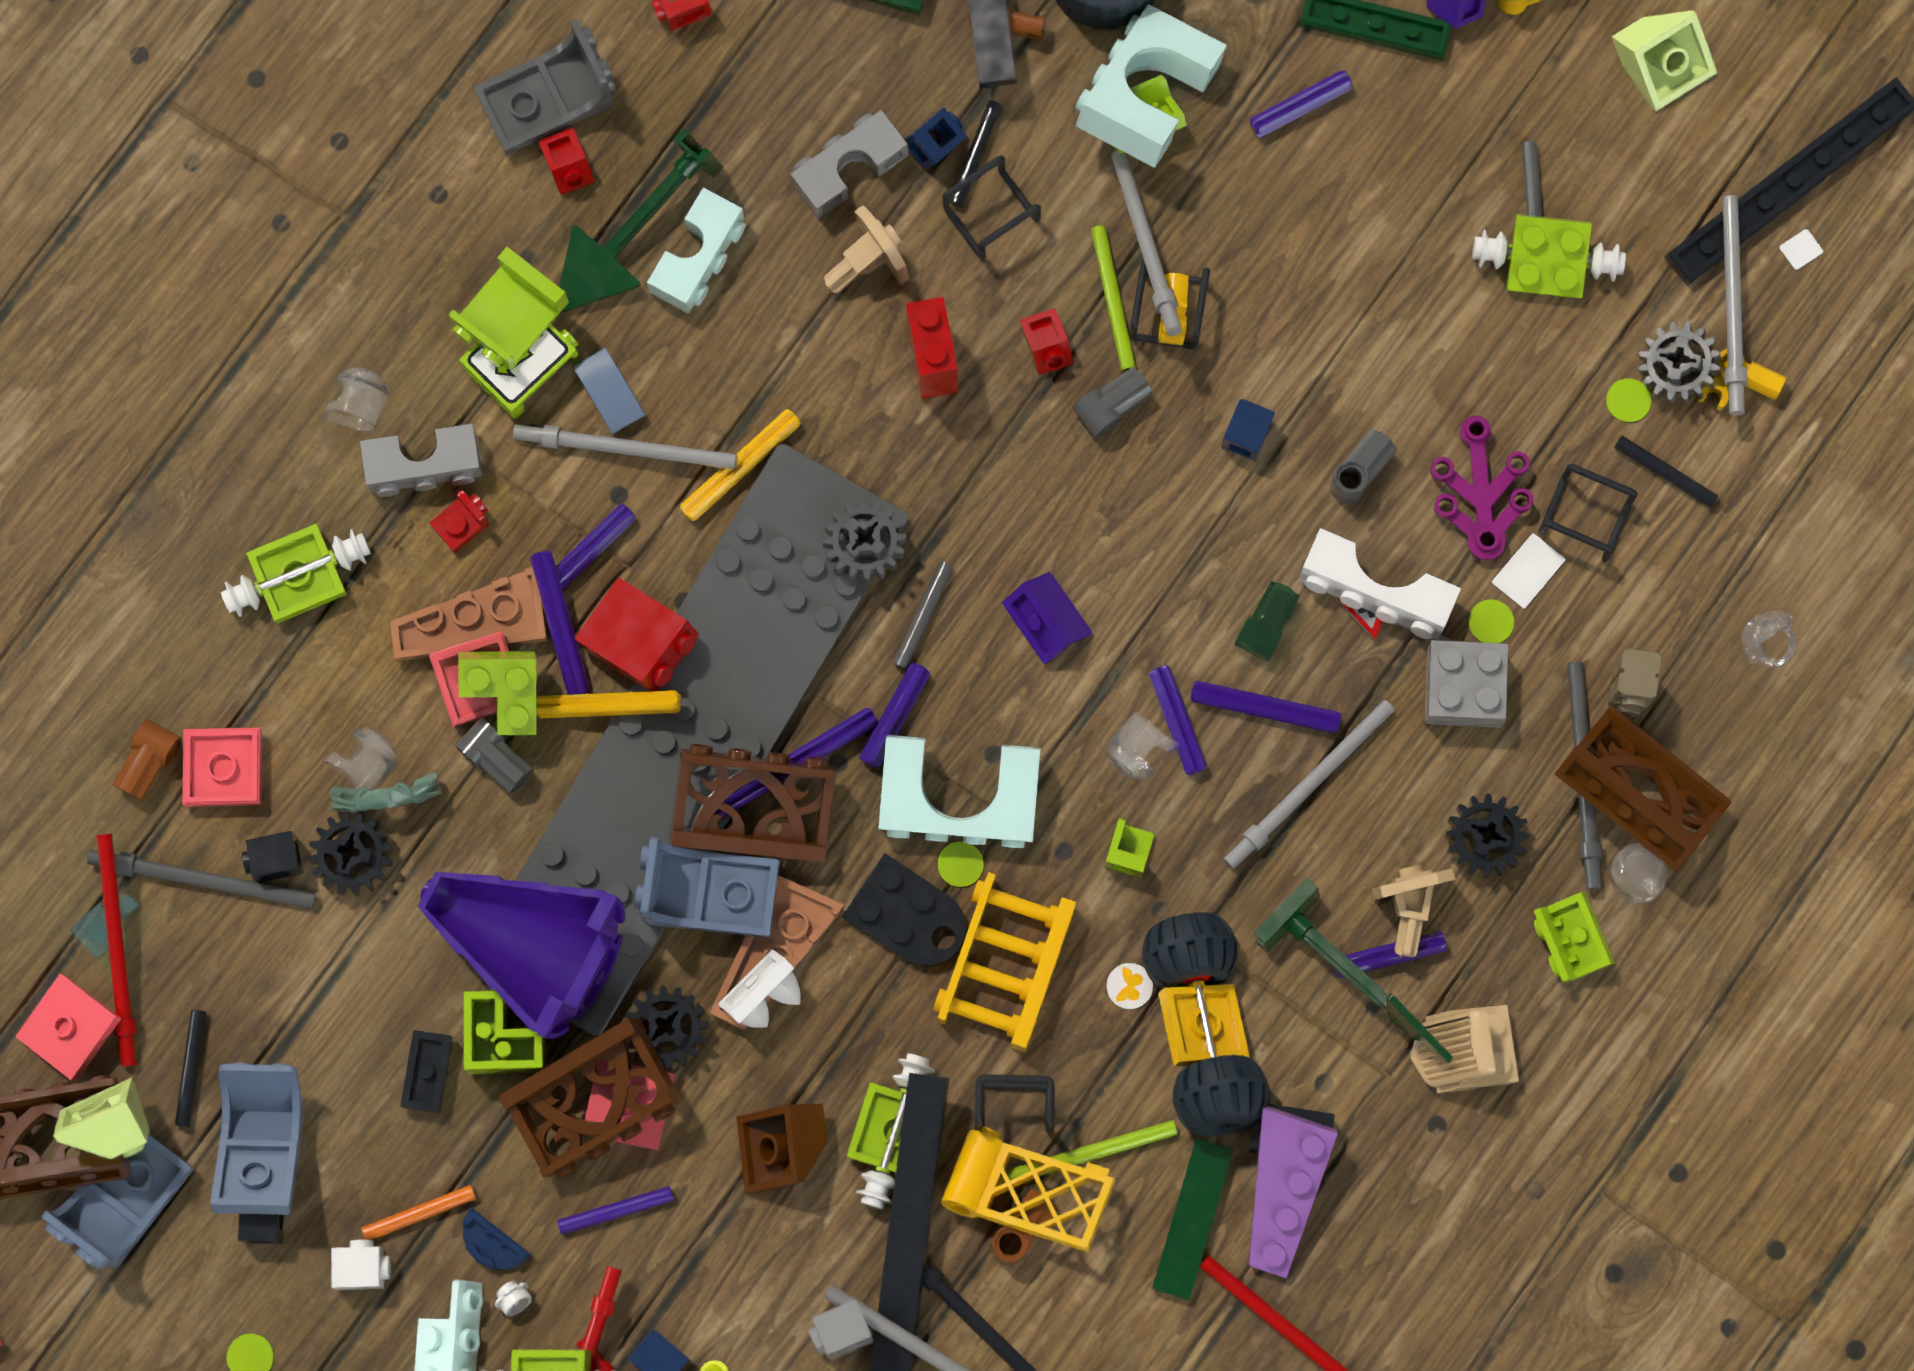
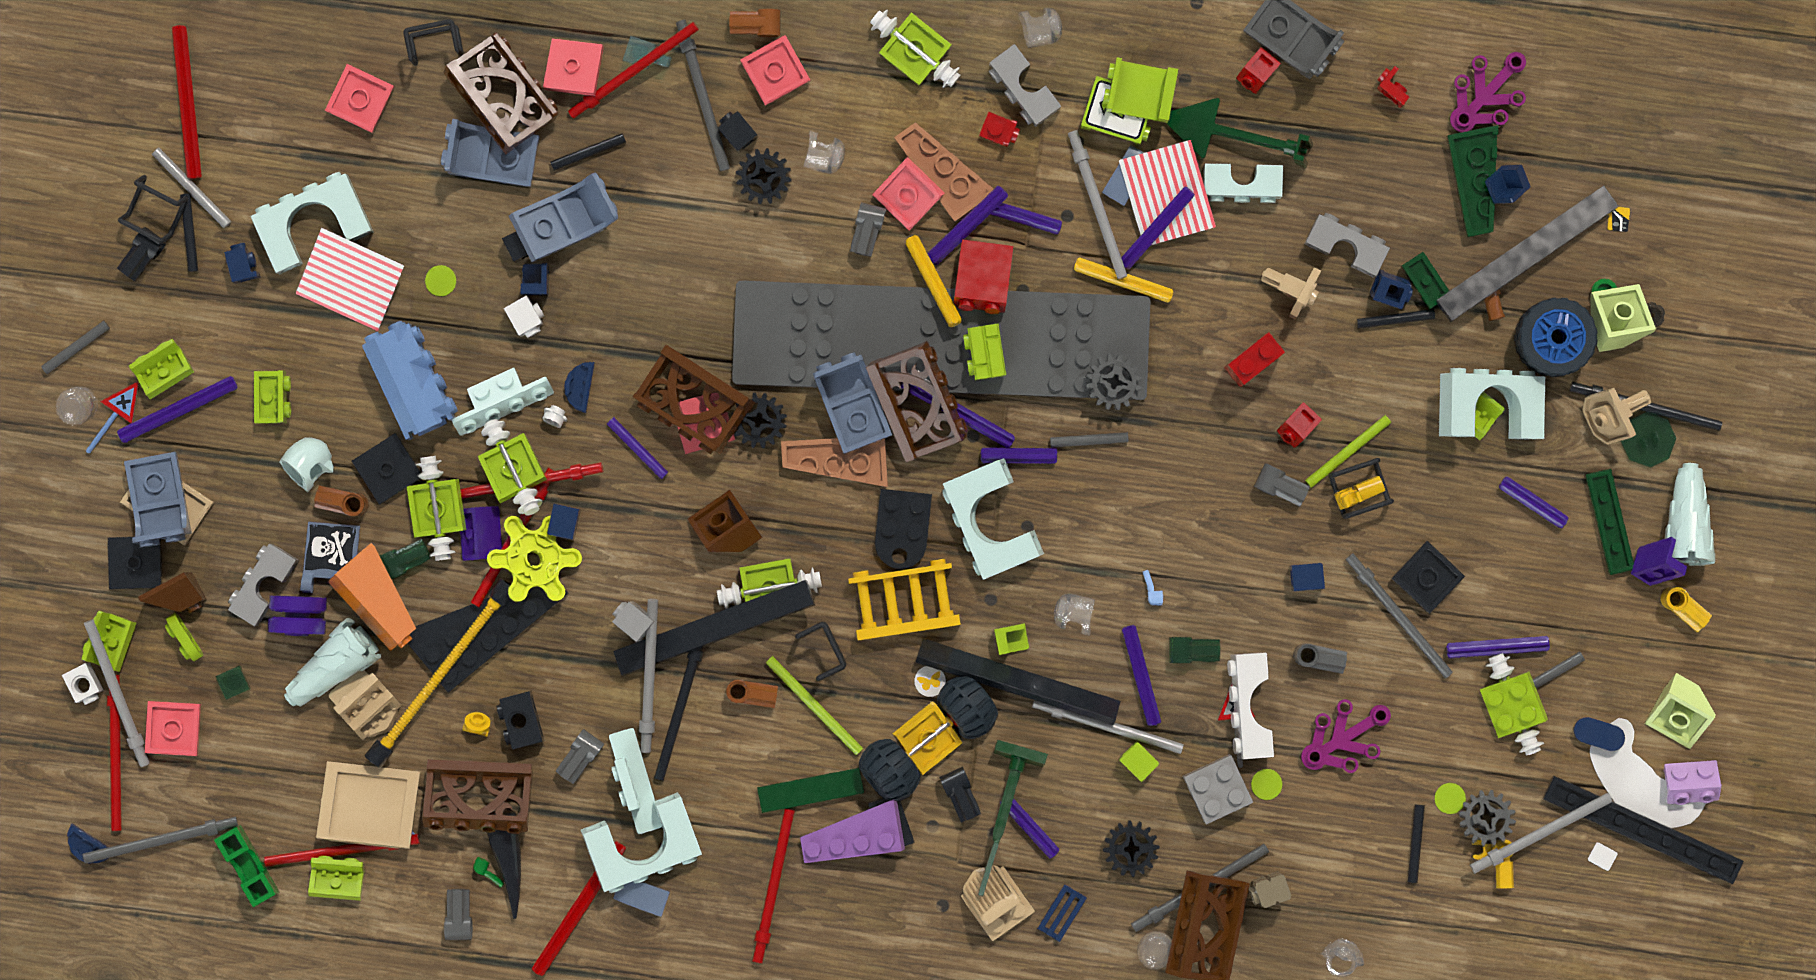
camera: 65 degrees right, 10 degrees up
yellowish green slope [54,1077,150,1159] -> none
sand green piece [329,773,442,813] -> none
orange bar [361,1185,477,1240] -> none
black plate [400,1030,453,1114] -> none
dark purple cone [418,872,625,1039] -> none
lime brick [458,651,536,735] -> none
lime brick [464,991,547,1074] -> none
white tile [718,949,801,1028] -> none
lime sticker [938,841,984,887] -> none
yellow piece [941,1127,1115,1253] -> none
black piece [942,155,1041,259] -> none
dark purple panel [1002,572,1092,664] -> none
light grey bar [1111,151,1182,336] -> none
dark purple axle [1149,665,1207,775] -> none
tan piece [1371,864,1456,957] -> none
white sticker [1492,533,1565,608] -> none
lime bracket [1534,892,1615,982] -> none
black piece [1538,464,1638,562] -> none
none -> dark blue panel [521,263,549,296]
none -> black tile [915,638,1121,725]
none -> black piece [939,767,981,823]
none -> lime brick [963,324,1006,381]
none -> dark blue tile [1037,884,1087,942]
none -> lime panel [1118,741,1159,782]
none -> sticker [1119,140,1216,245]
none -> dark purple axle [1121,186,1195,270]
none -> light blue hand [1143,570,1163,606]
none -> dark grey bar [1345,553,1453,679]
none -> black plate [1391,541,1465,614]
none -> dark green plate [1401,252,1449,309]
none -> dark purple axle [1446,636,1550,658]
none -> dark blue tile [1573,717,1625,751]
none -> white sticker [1590,718,1706,828]
none -> lavender bracket [1664,760,1721,805]

